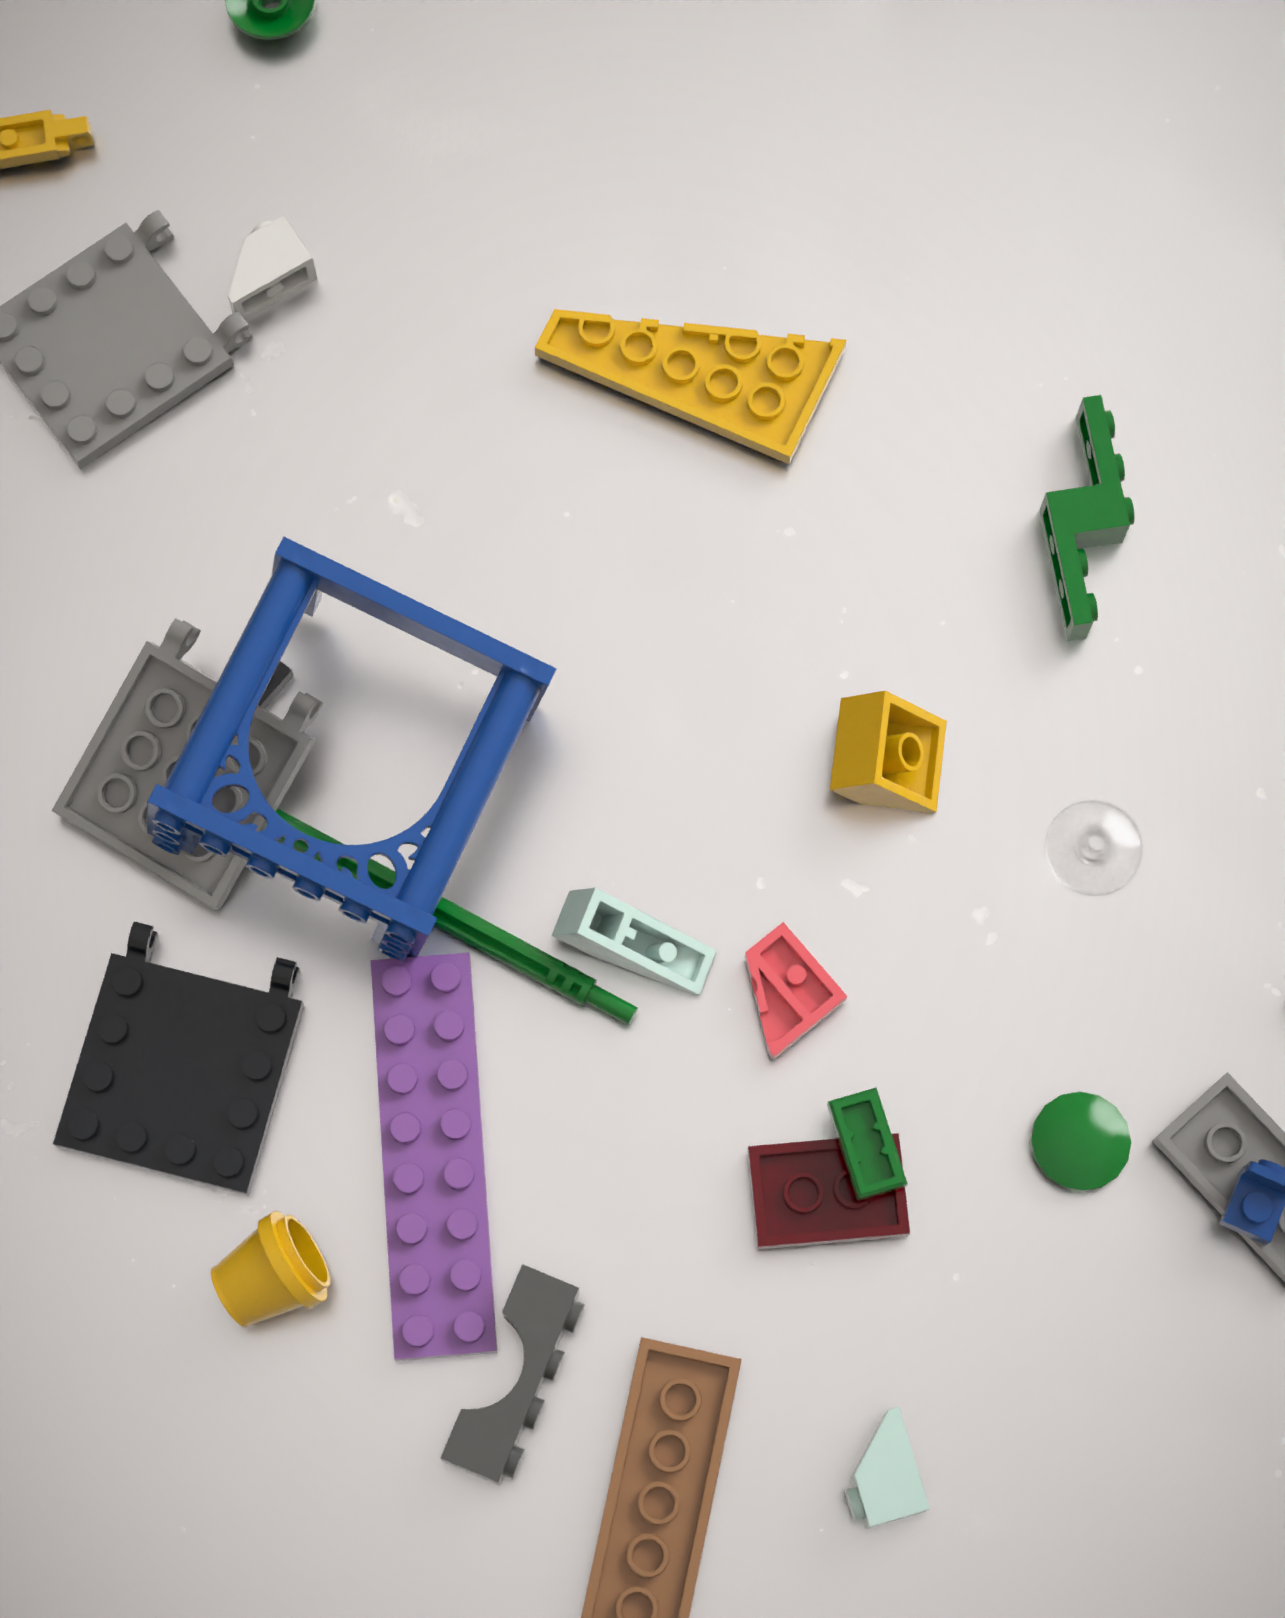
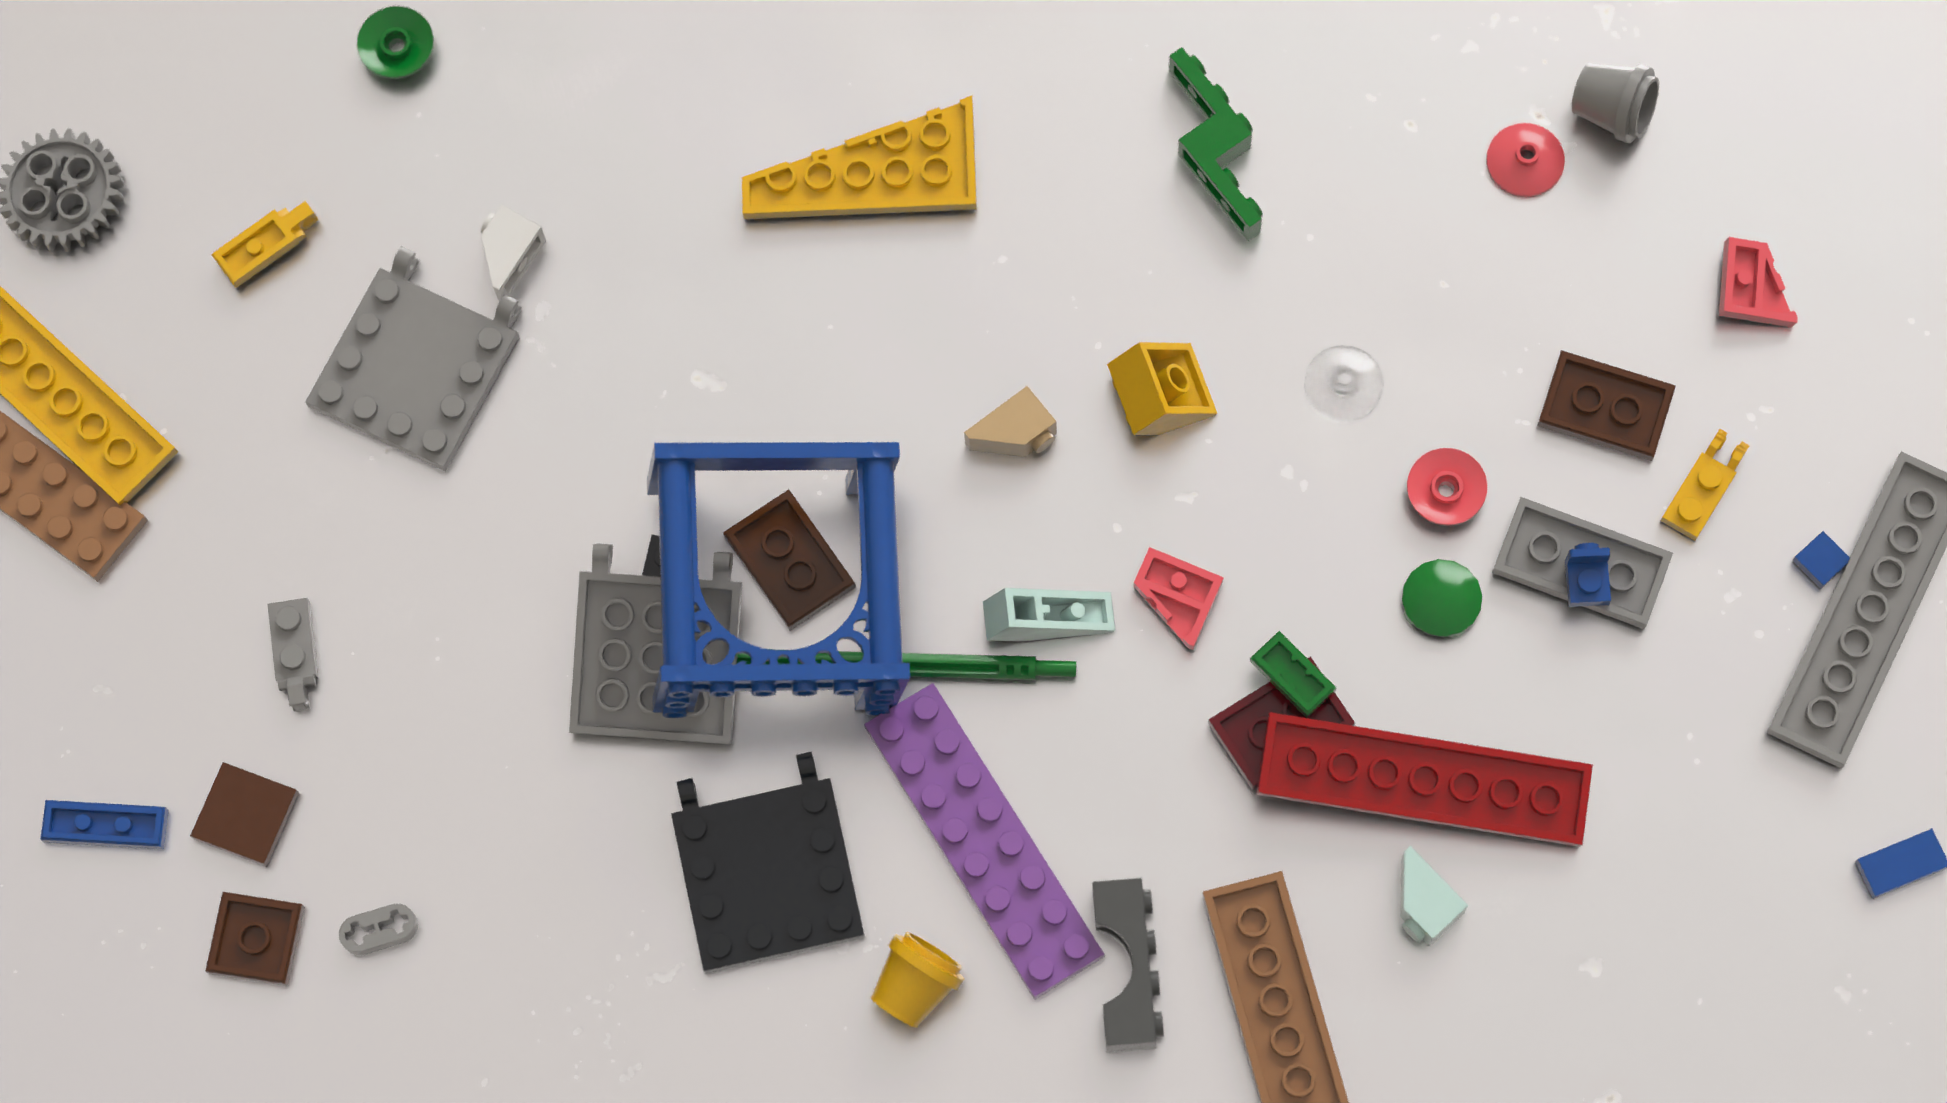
camera: 20 degrees left, 0 degrees up
none -> reddish brown tile [723,489,856,631]
none -> tan slope [964,386,1057,457]
none -> red plate [1256,712,1593,847]
none -> coral dish [1407,448,1487,526]

